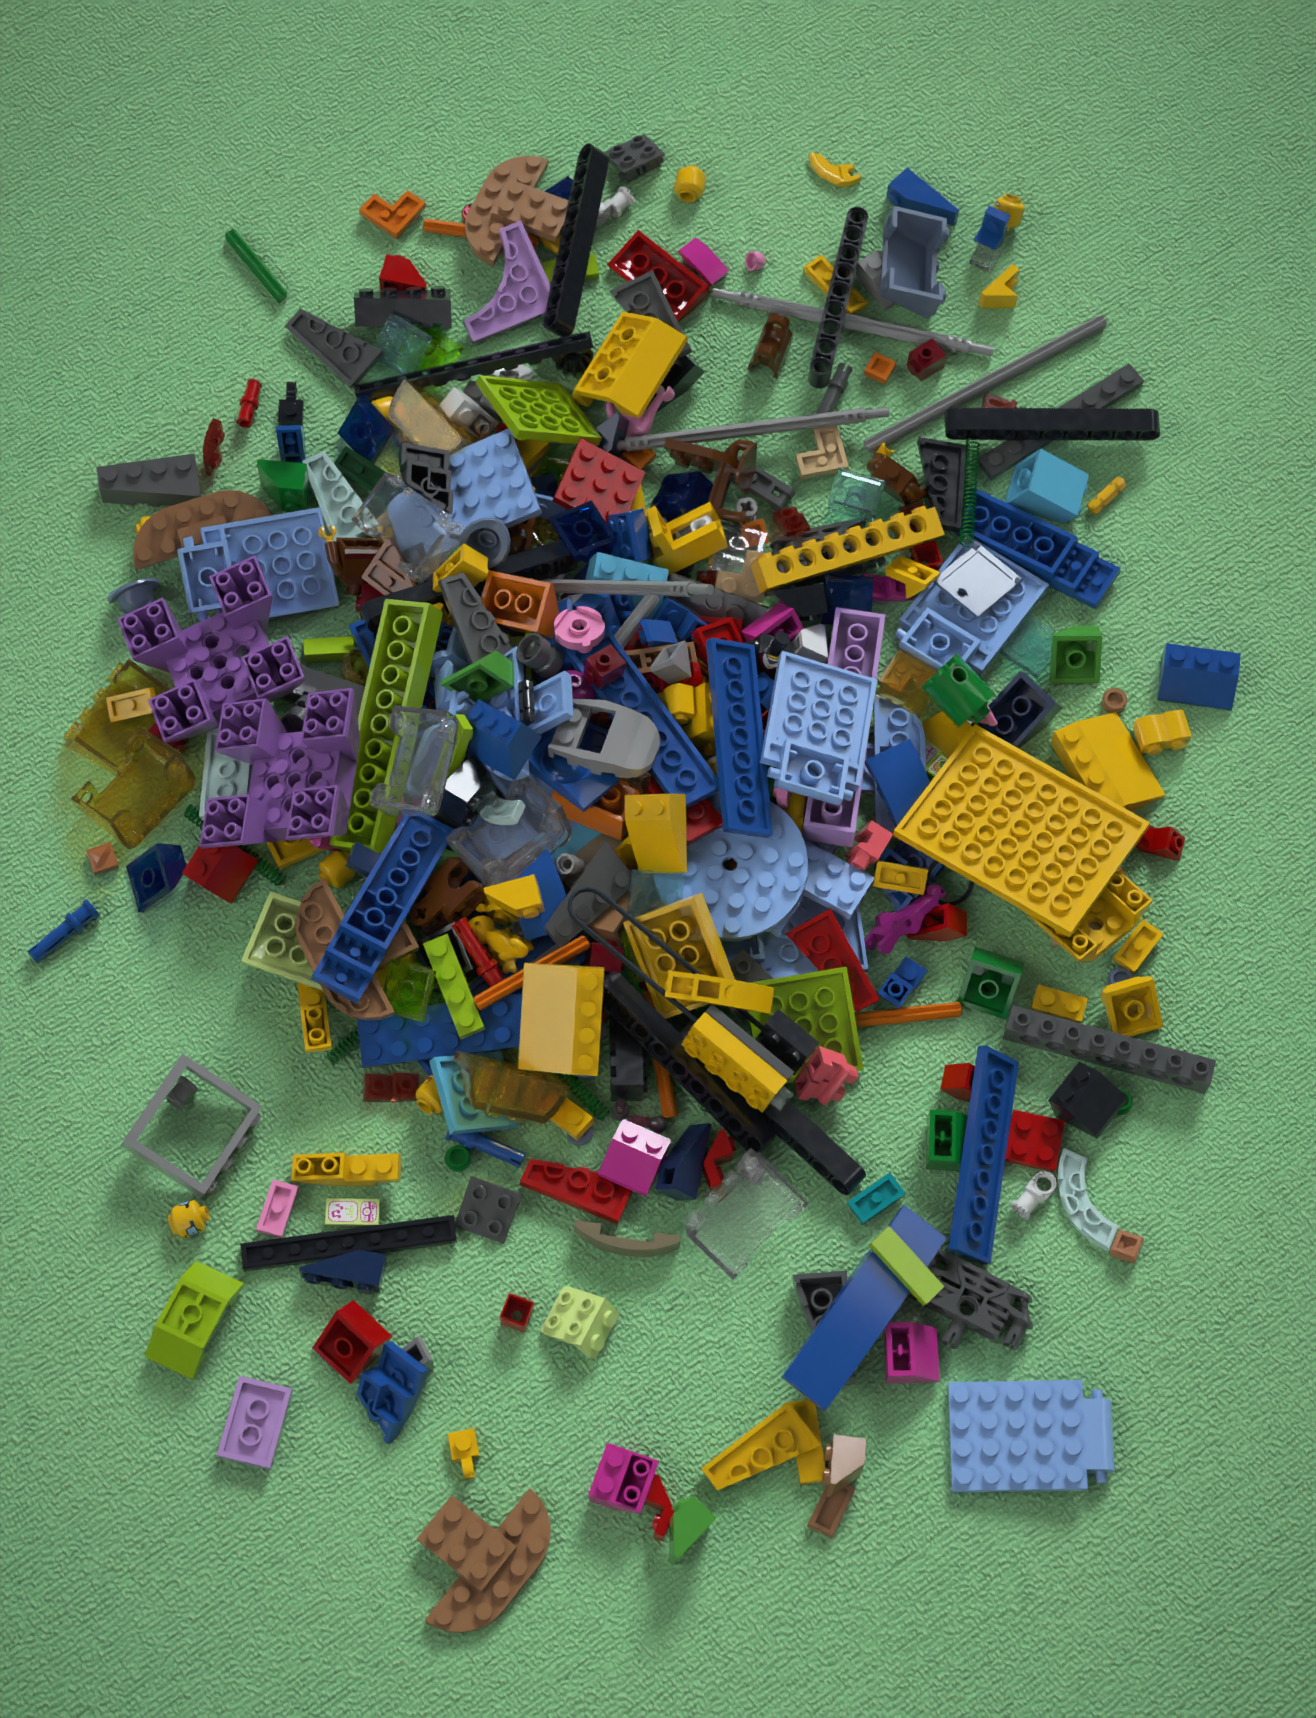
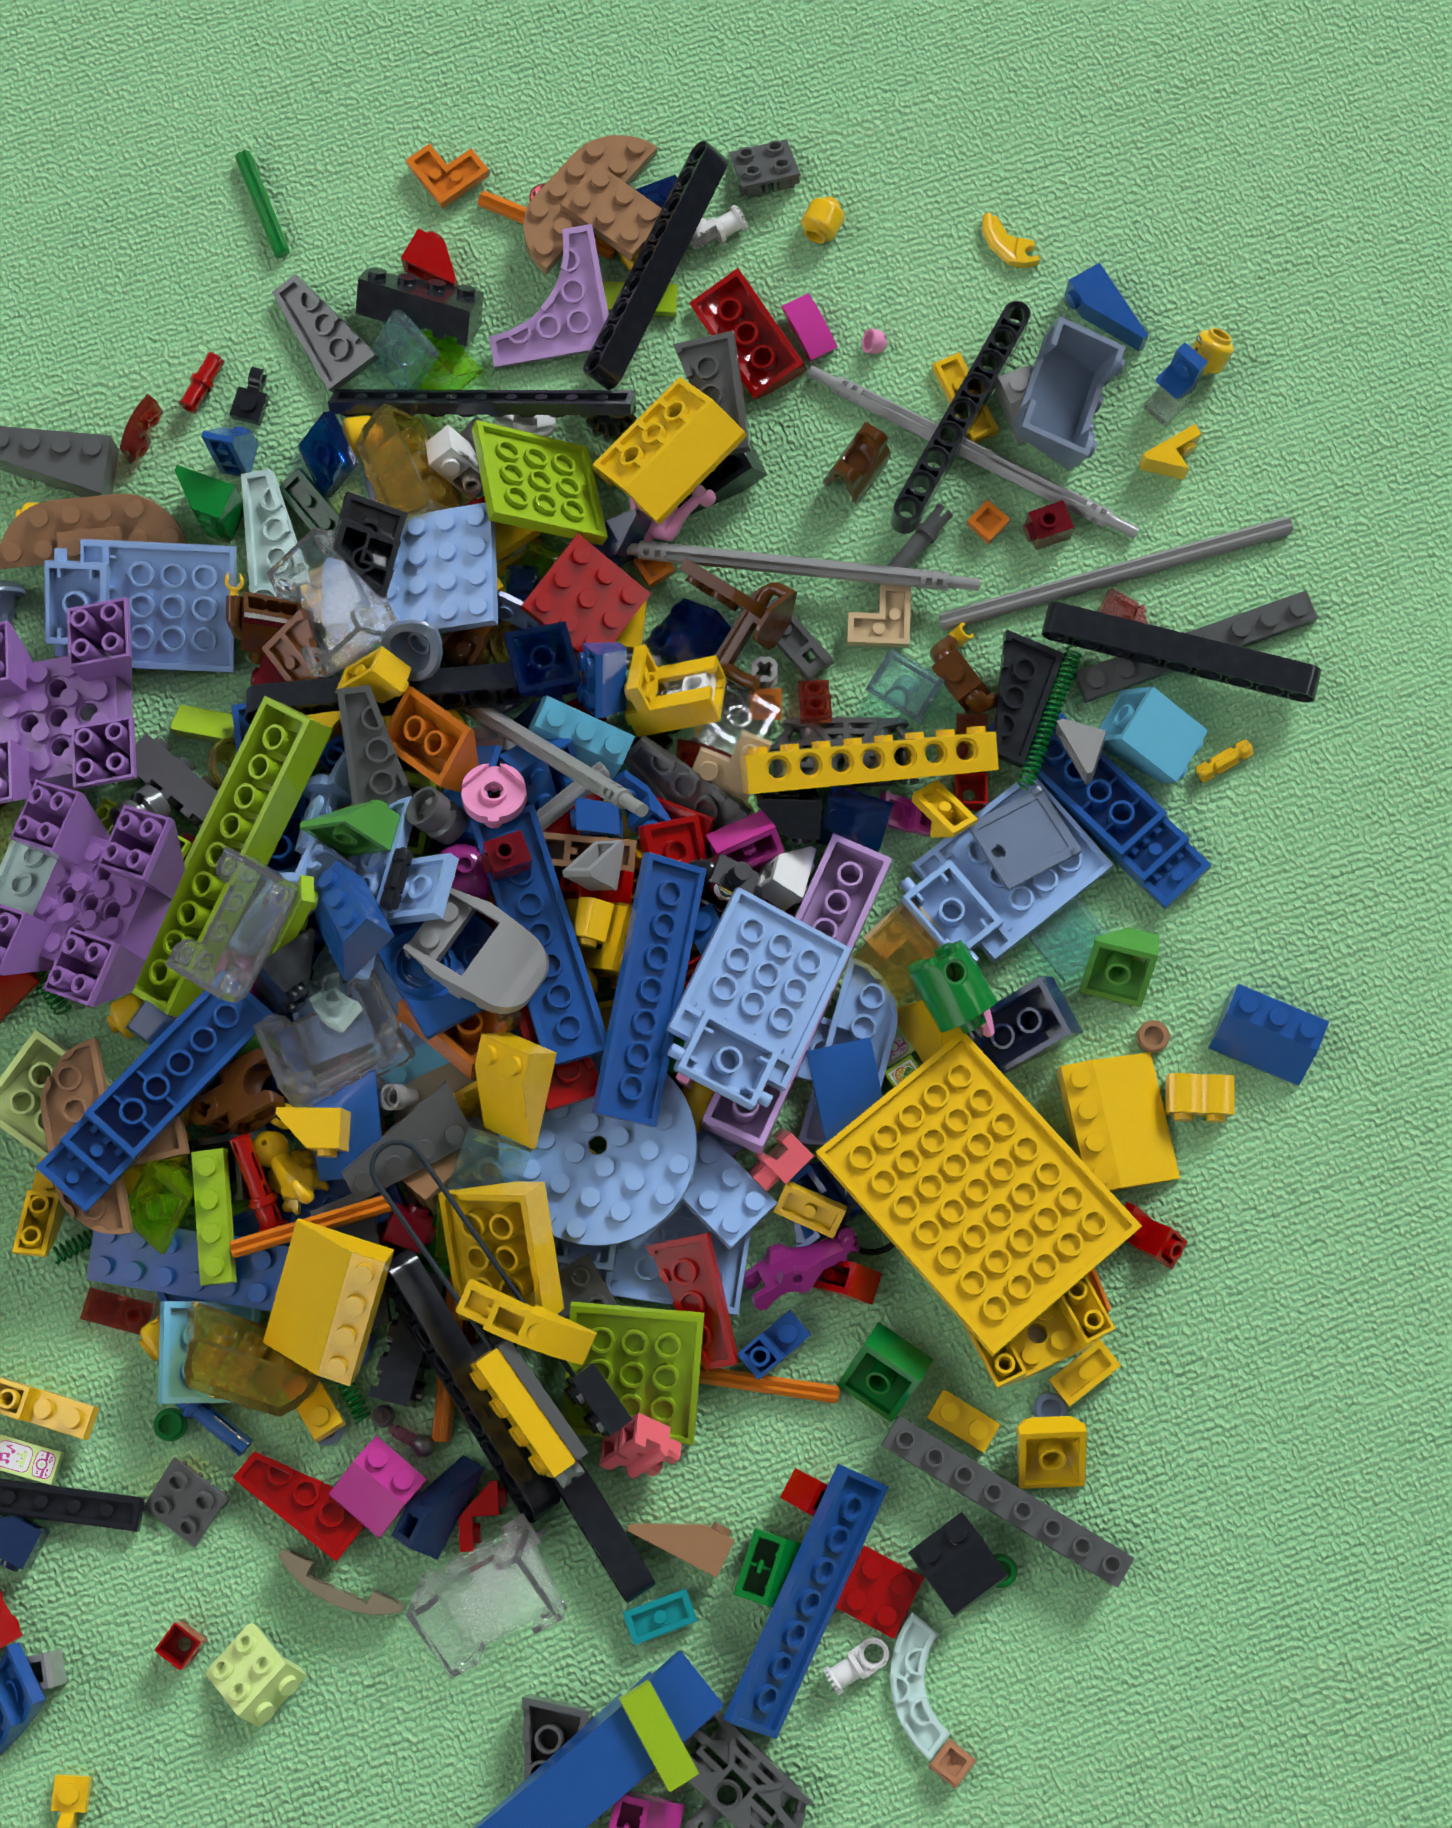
camera: 20 degrees right, 10 degrees up
none -> medium nougat slope [627,1521,735,1578]
none -> light grey slope [1056,718,1106,785]

